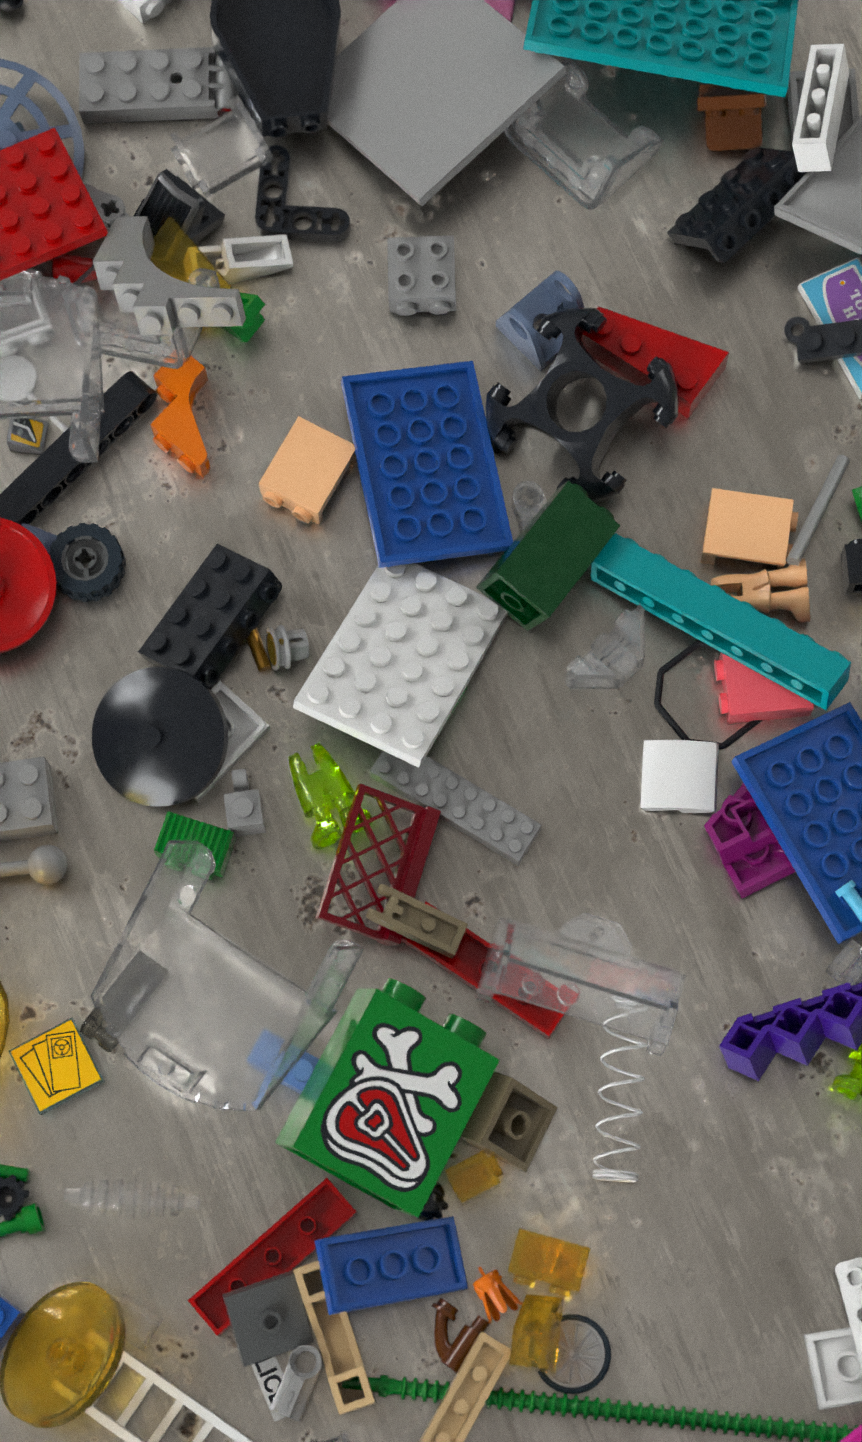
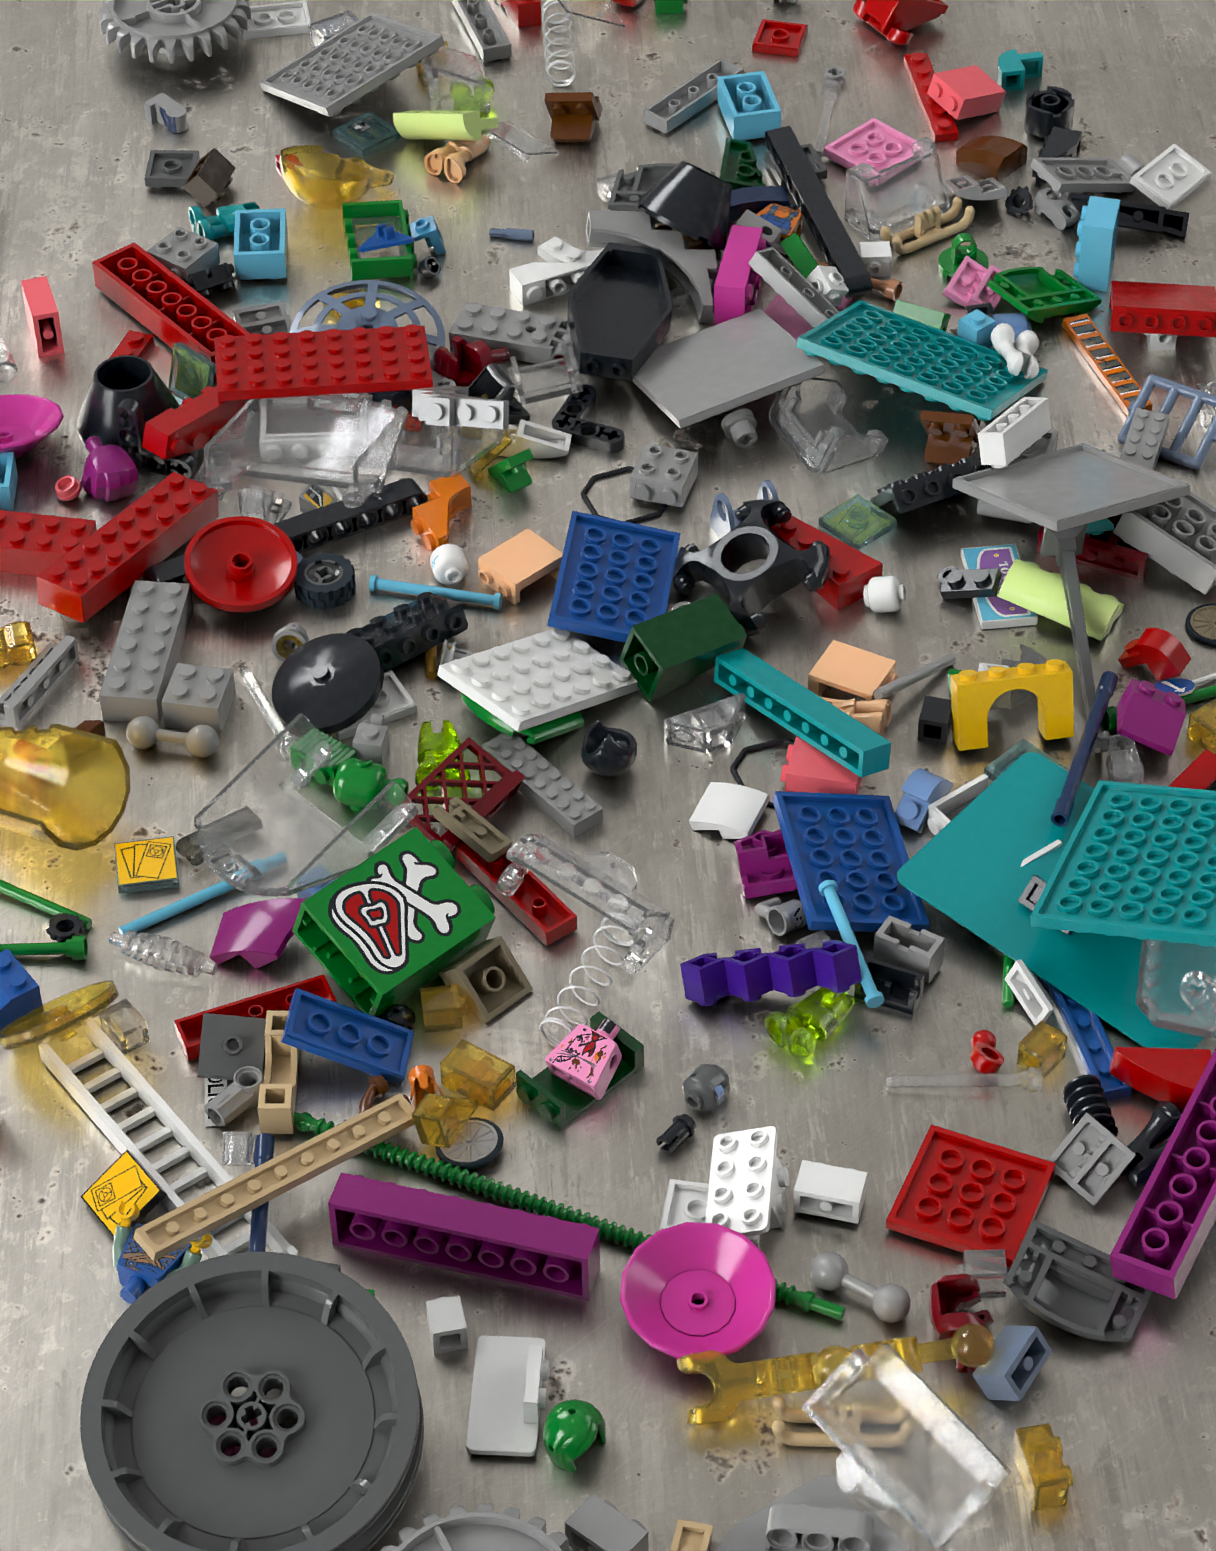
camera: 15 degrees right, 30 degrees down
none -> medium azure bar [119,854,288,938]
none -> magenta slope [209,898,306,969]
none -> clear piece [239,666,298,760]
none -> light grey piece [271,623,309,662]
none -> green piece [333,758,409,811]
none -> medium azure bar [369,575,503,610]
none -> white head [430,544,469,585]
none -> dark red piece [433,336,510,387]
none -> dark green panel [516,1012,644,1129]
none -> bright pink torso [545,1019,622,1101]
none -> black piece [581,466,667,524]
none -> black piece [581,719,637,777]
none -> black pin [656,1114,696,1154]
none -> dark grey head [682,1064,730,1112]
none -> light grey piece [721,408,758,448]
none -> light grey piece [755,897,807,936]
none -> clear light blue tile [819,494,897,550]
none -> white head [863,575,906,613]

